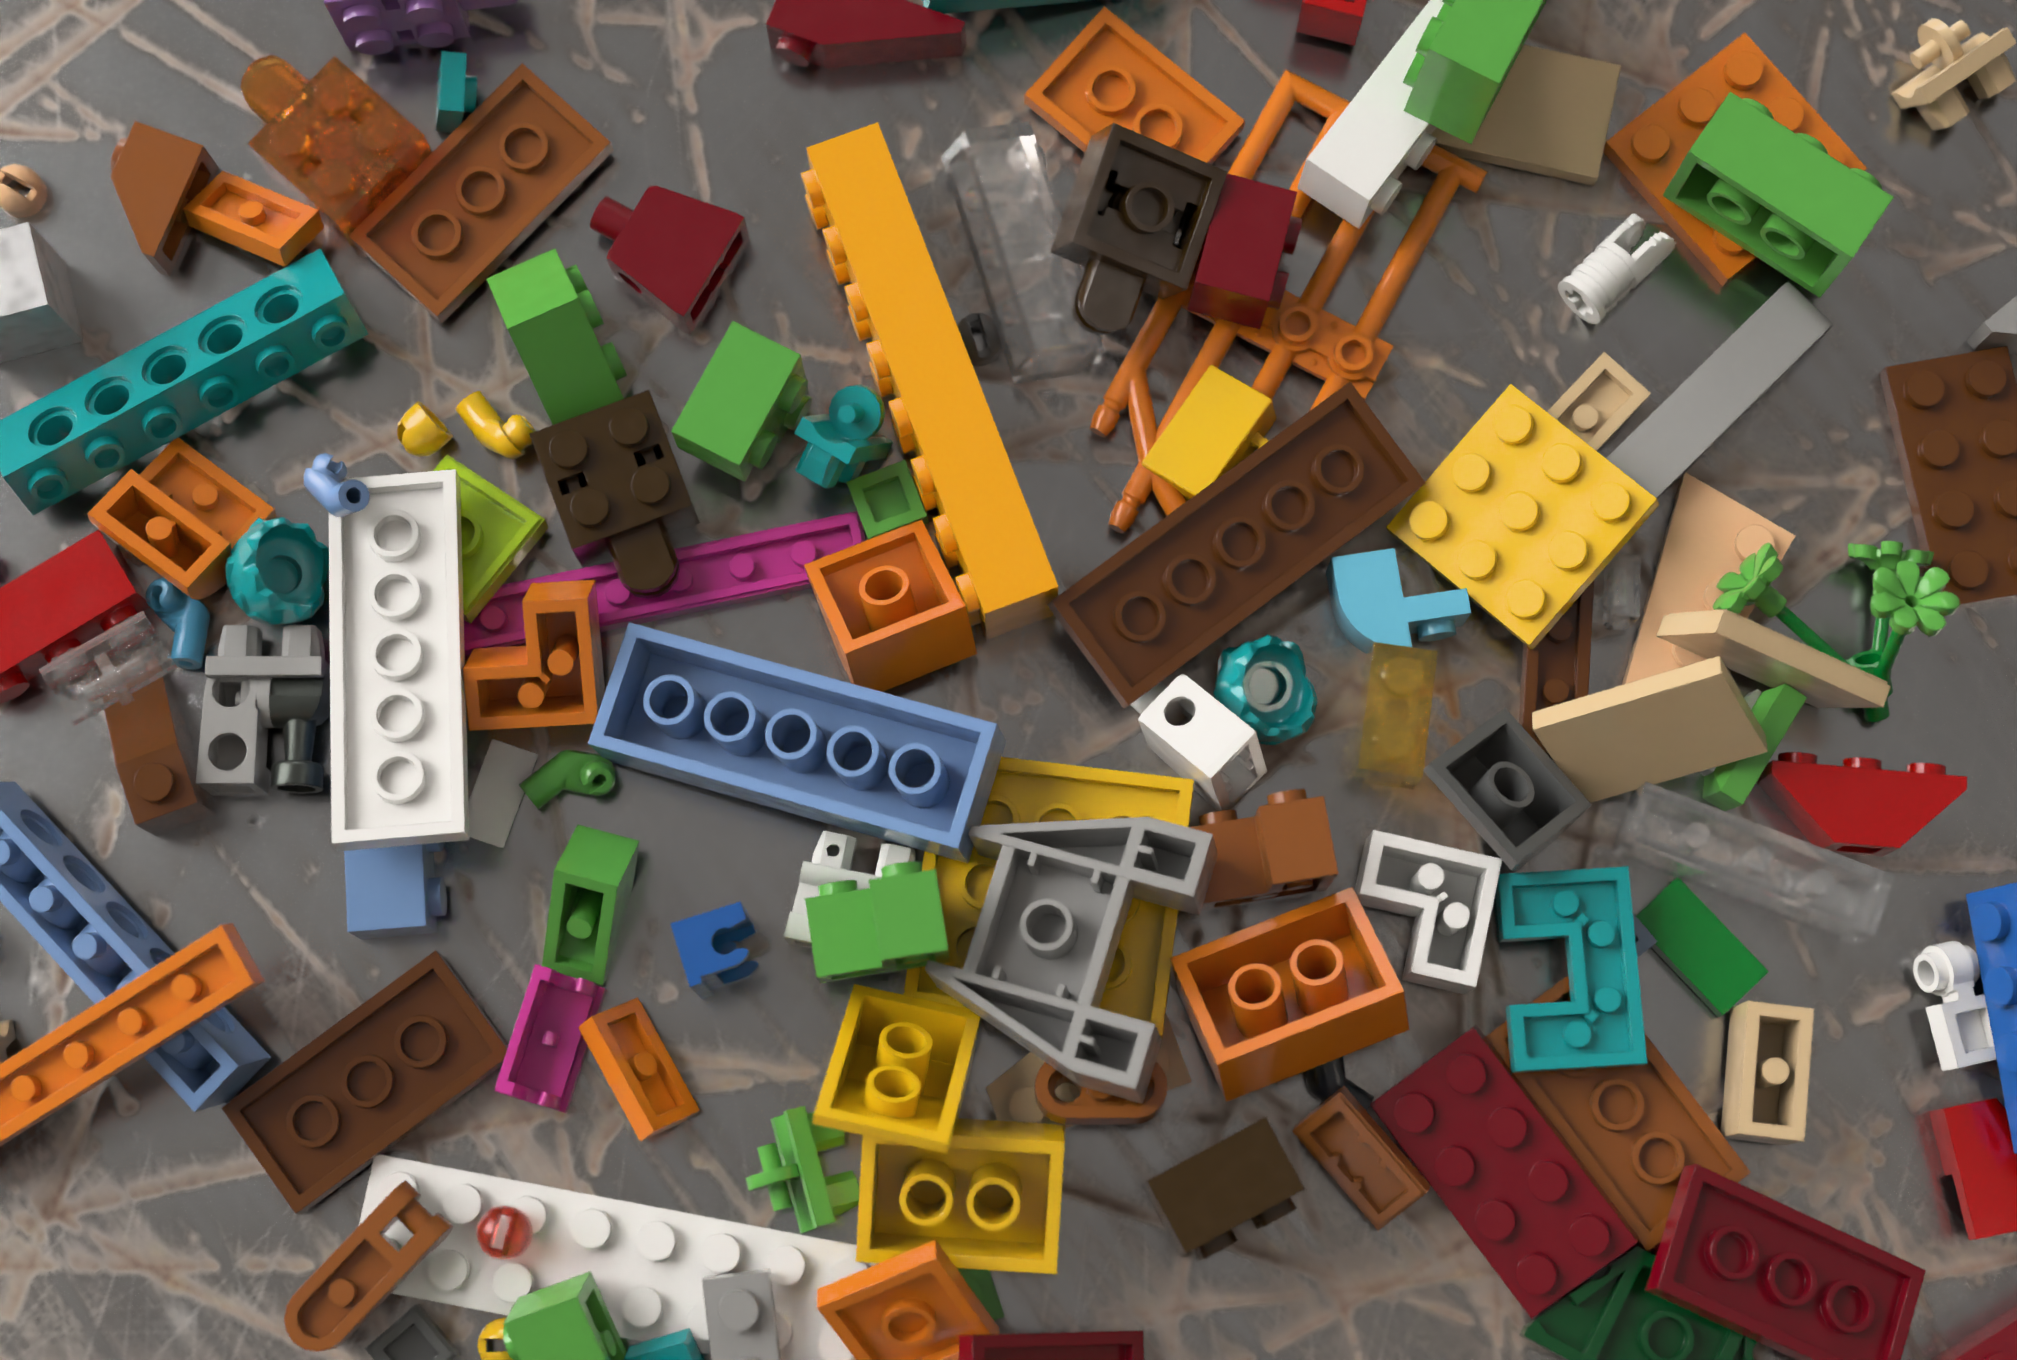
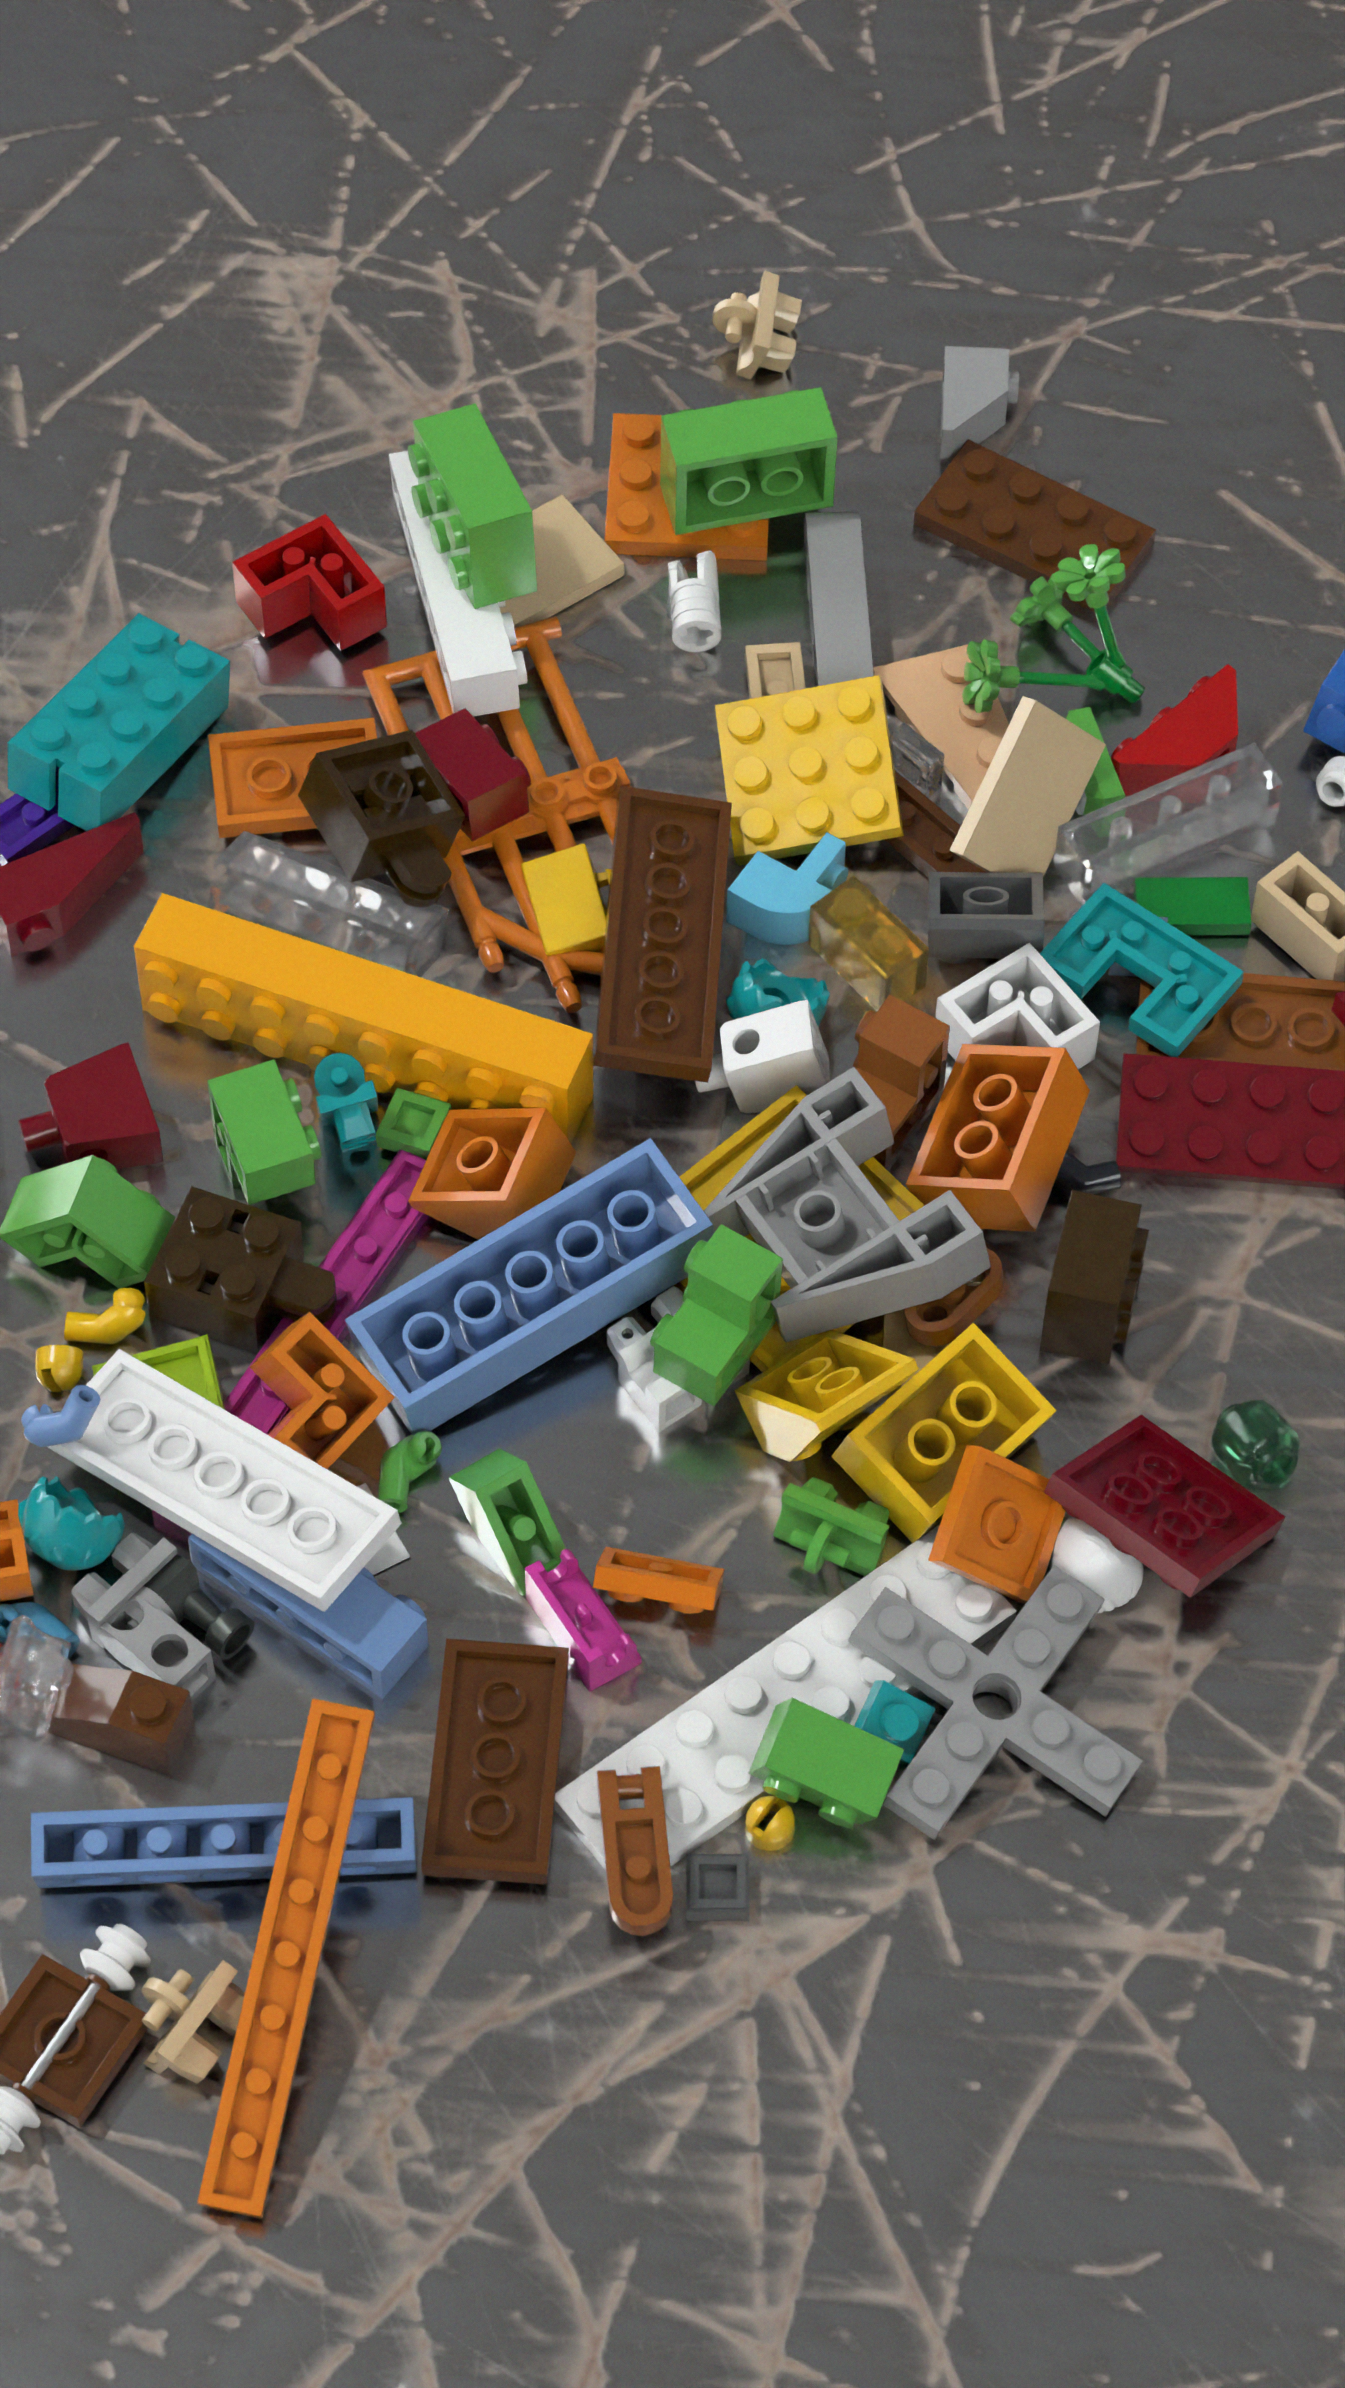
camera: 50 degrees left, 20 degrees down
clear red hinge [477,1206,533,1260] -> none
blue hinge [670,901,759,1000] -> none
dark orange plate [1292,1086,1431,1231] -> none
tan tile [1656,609,1891,708] -> none

